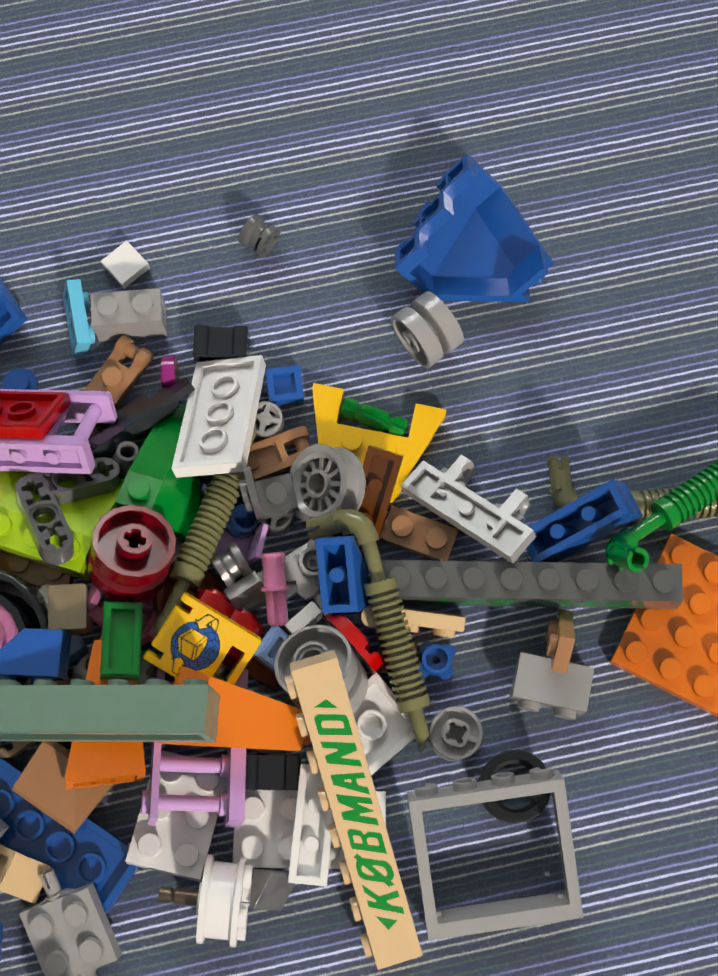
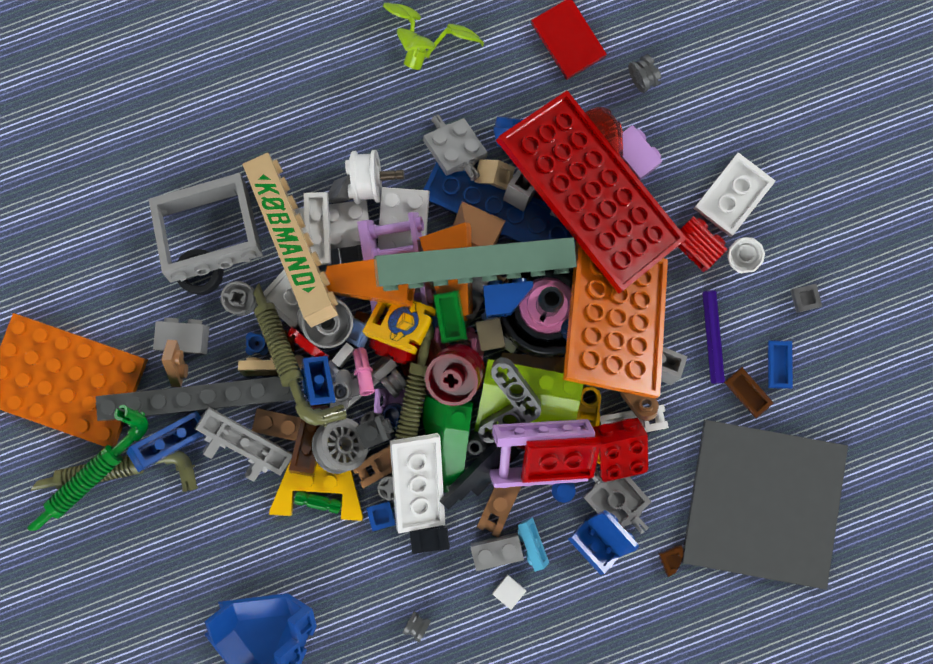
camera: 175 degrees right, 10 degrees up
magenta tile [160,355,179,389] -> none
light grey wheel [390,291,464,369] -> none

